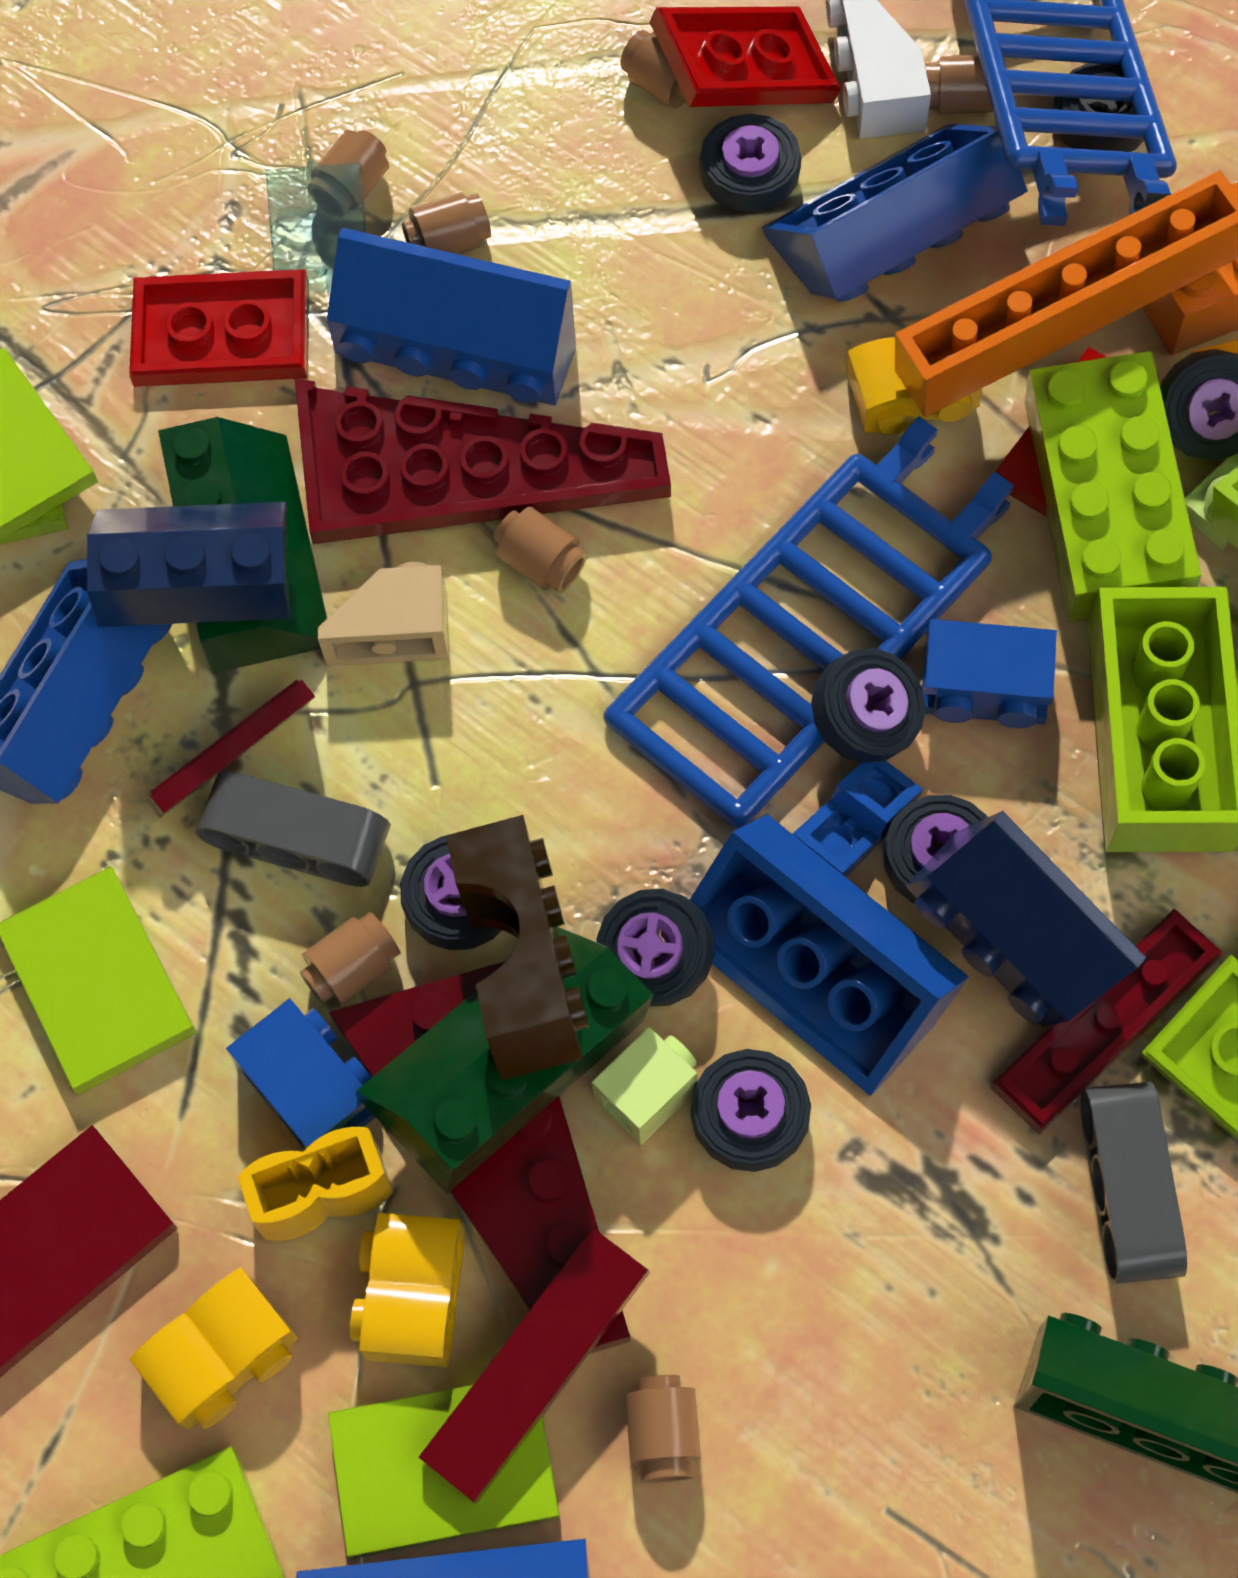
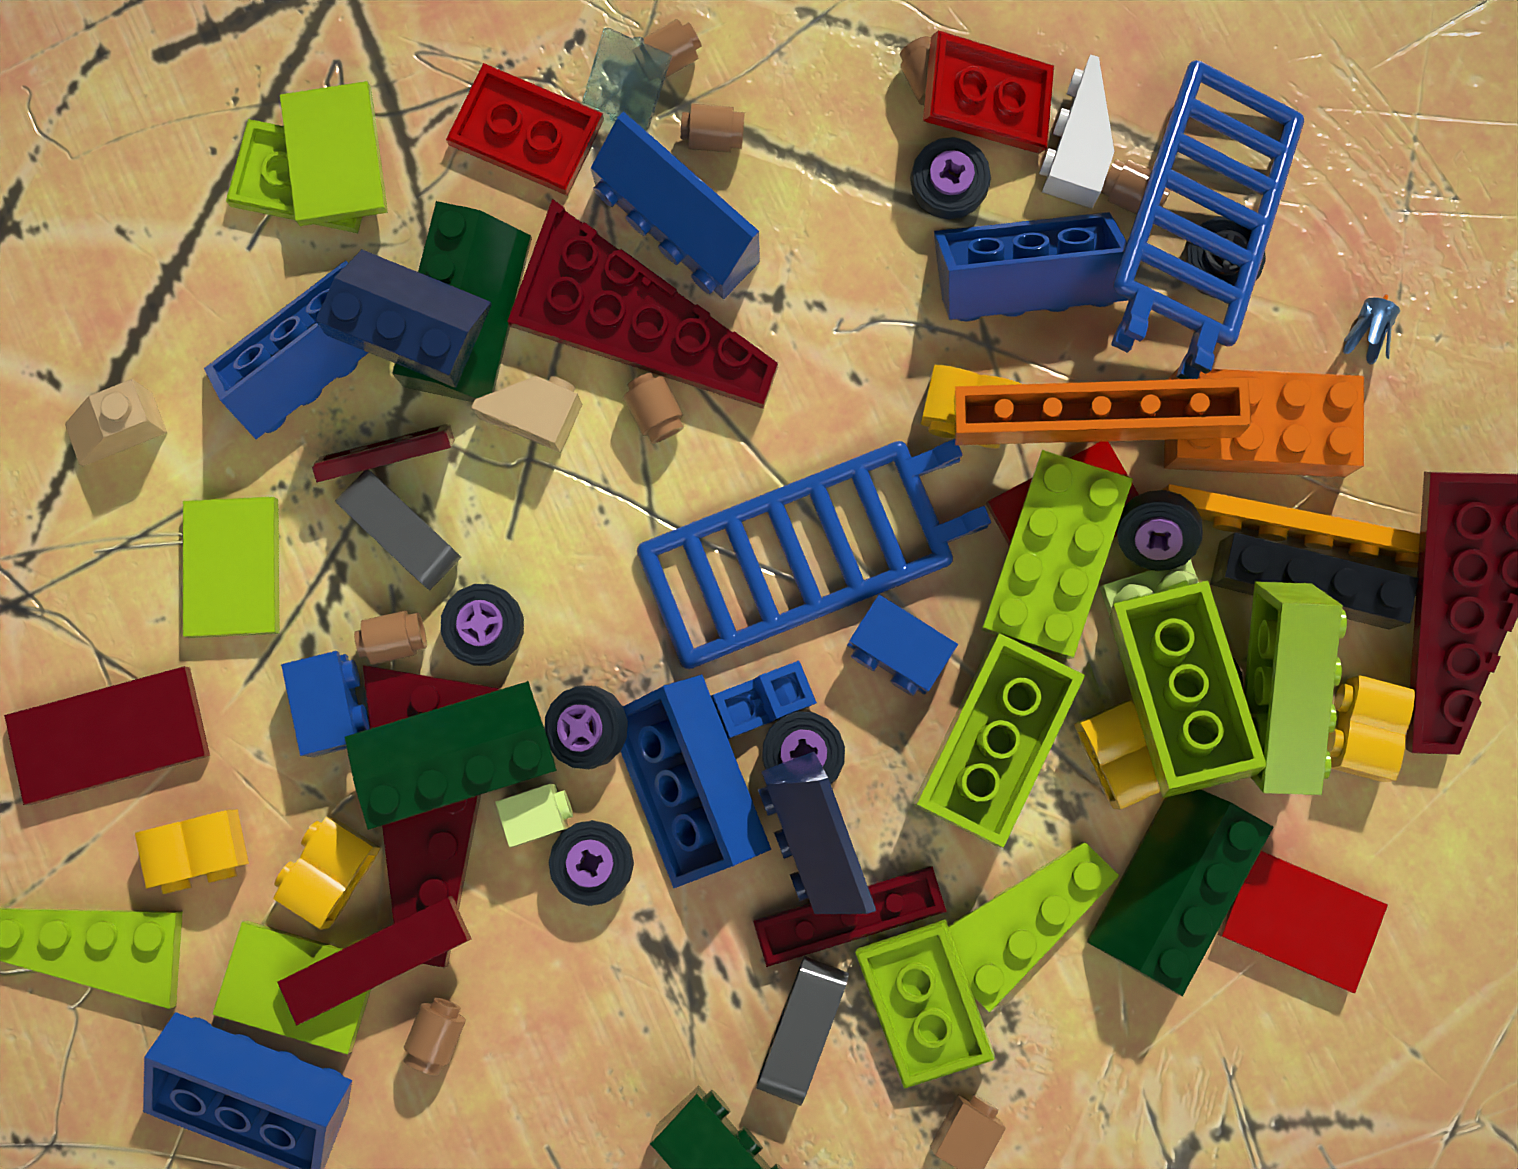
camera: 25 degrees right, 15 degrees up
yellow brick [237,1127,393,1241] -> none
dark brown arch [446,815,589,1081] -> none
black wheel [811,648,926,763] -> none

